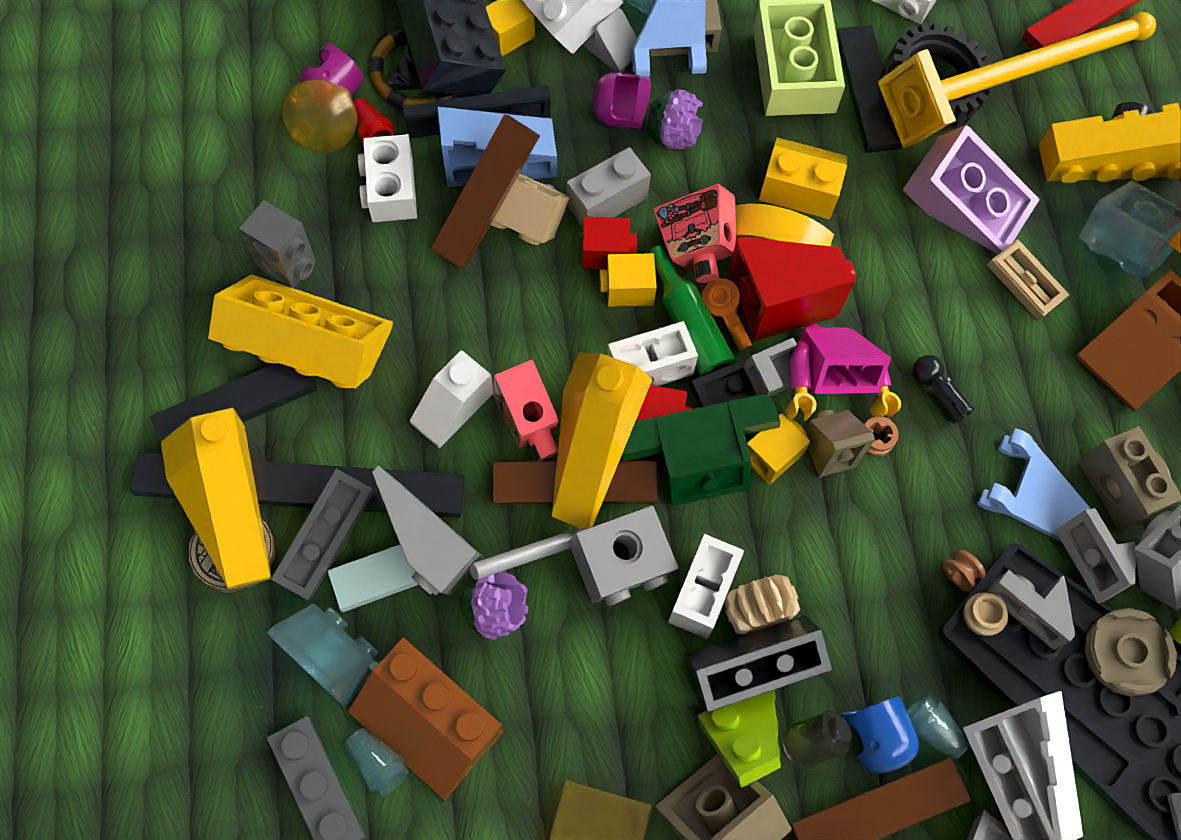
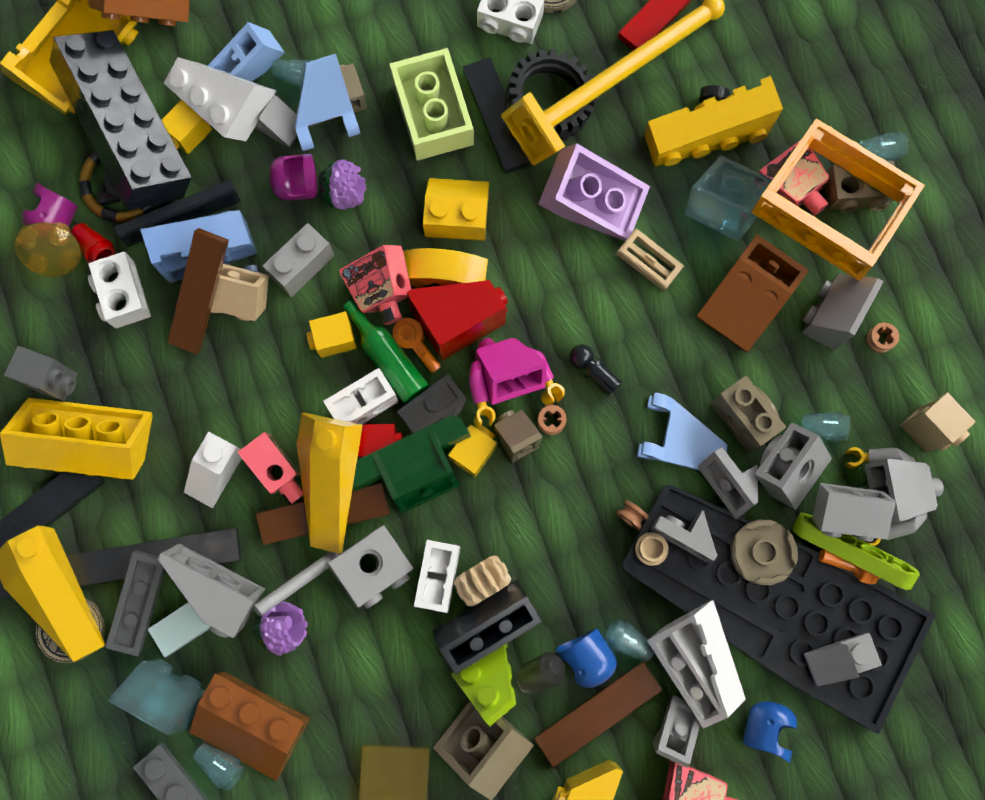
camera: 10 degrees left, 10 degrees up
red brick [582,217,637,269] -> none
light grey panel [743,338,797,397] -> none

